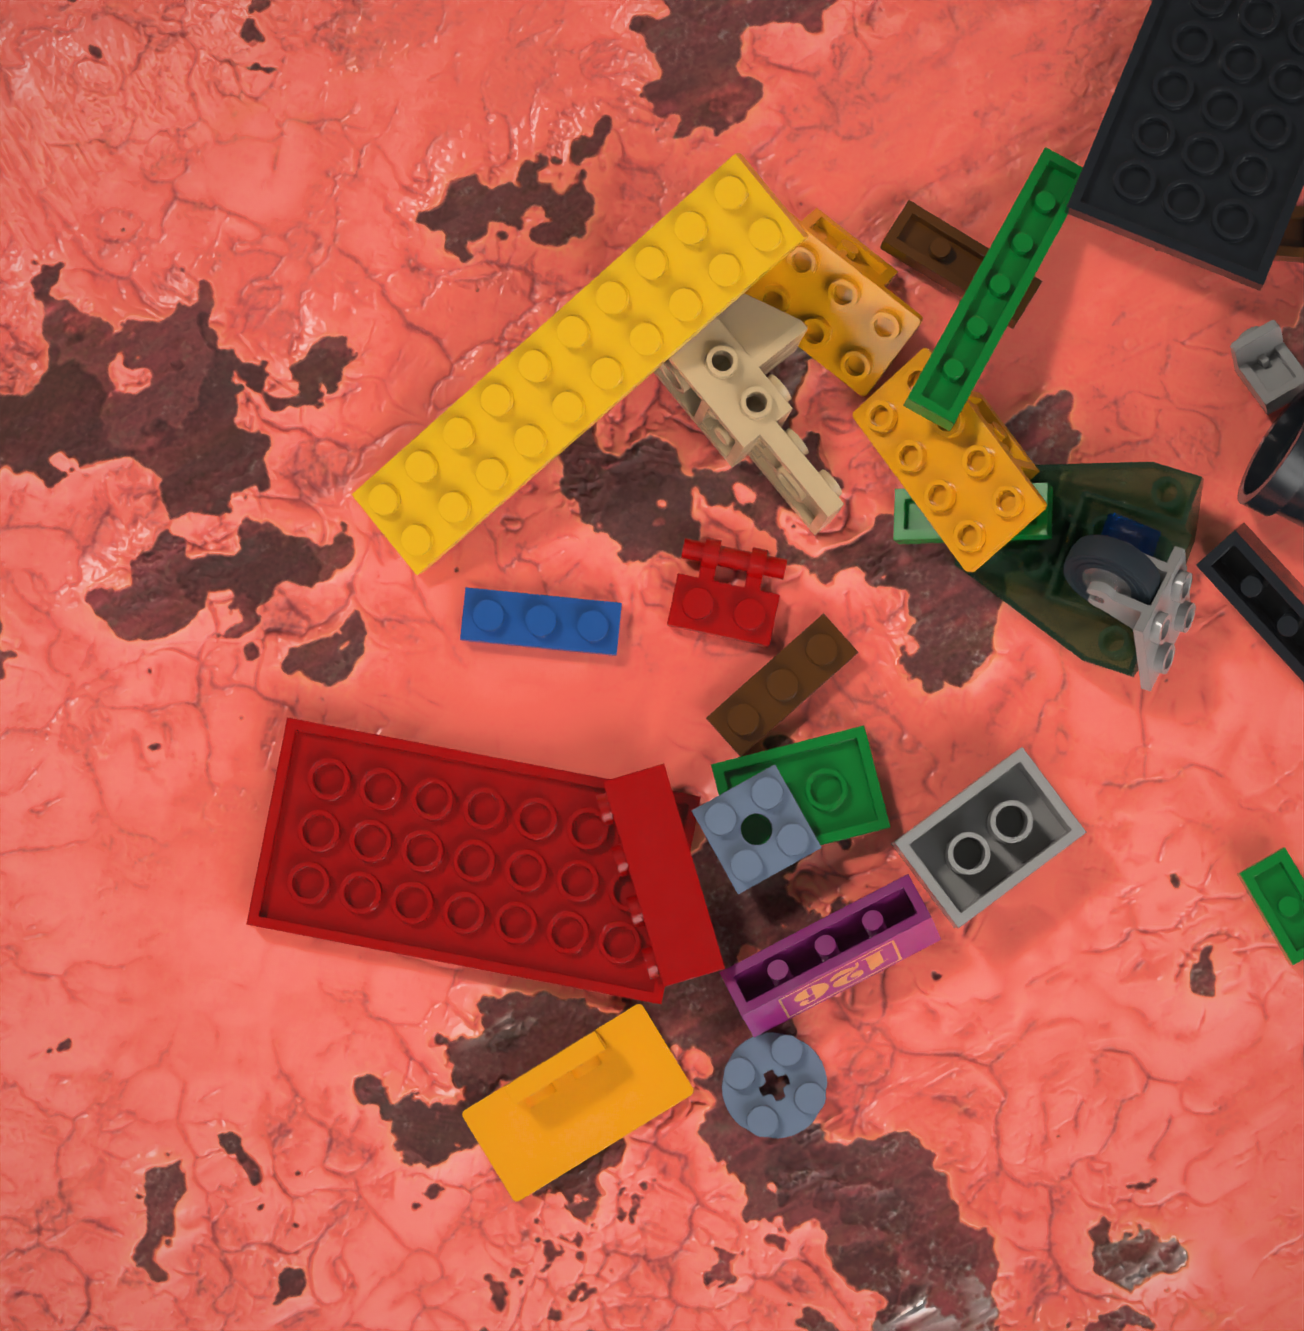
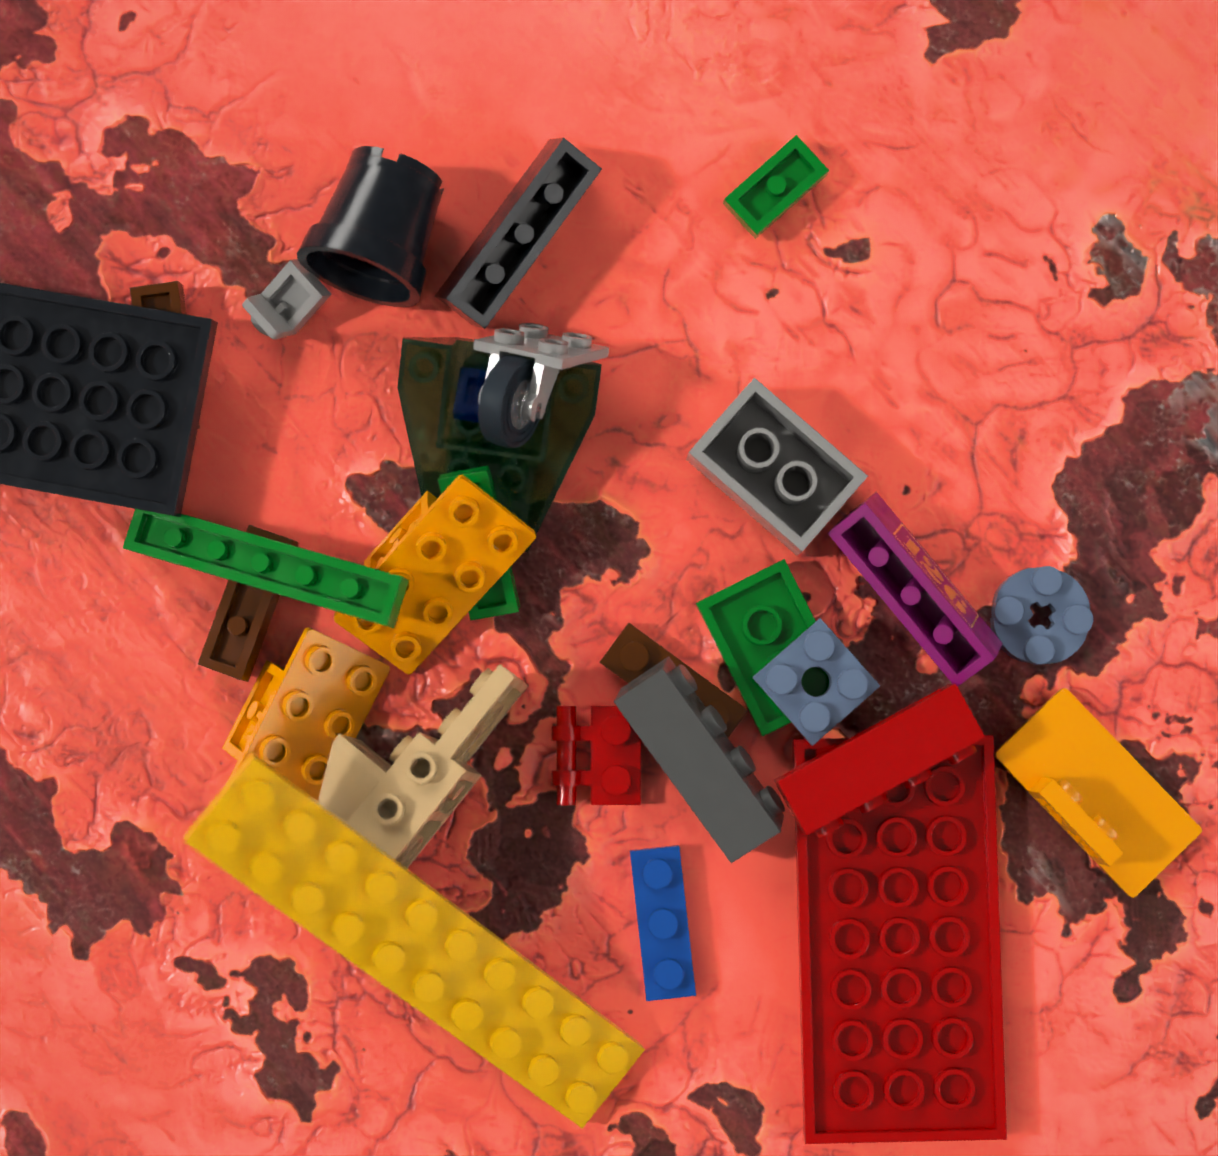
camera: 105 degrees left, 0 degrees up
none -> dark grey brick [614,656,785,863]

